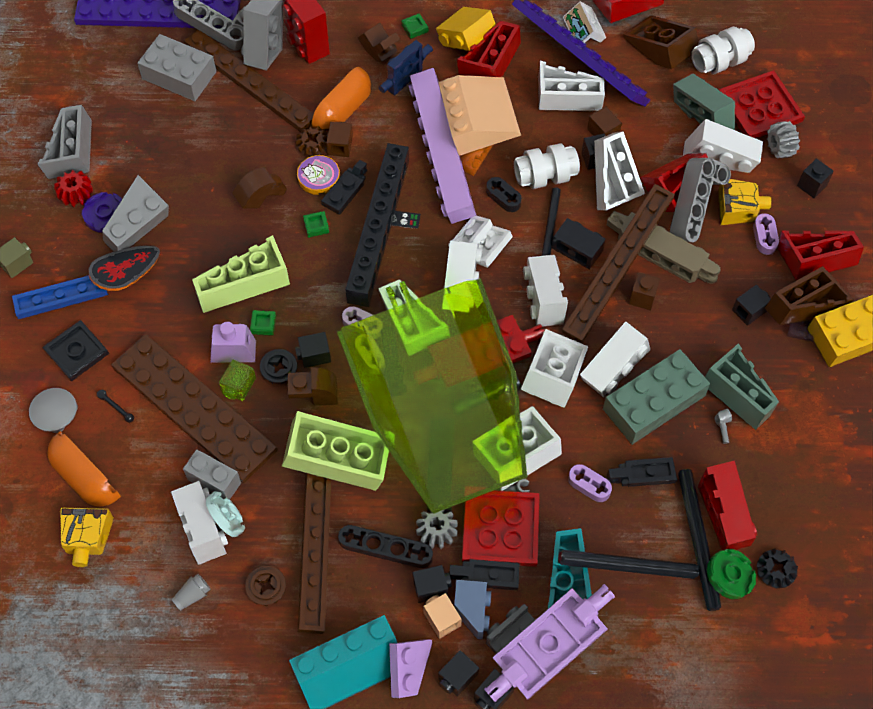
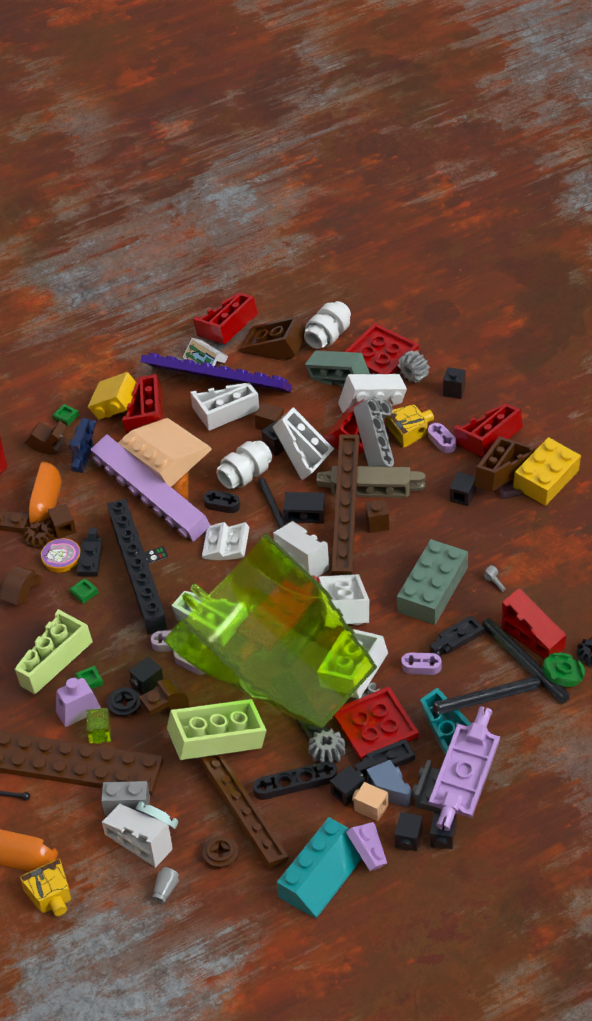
camera: 25 degrees left, 15 degrees down
white wedge [442,240,482,312] -> none
white wedge [580,322,651,397] -> none
sand green wedge [705,343,779,430] -> none

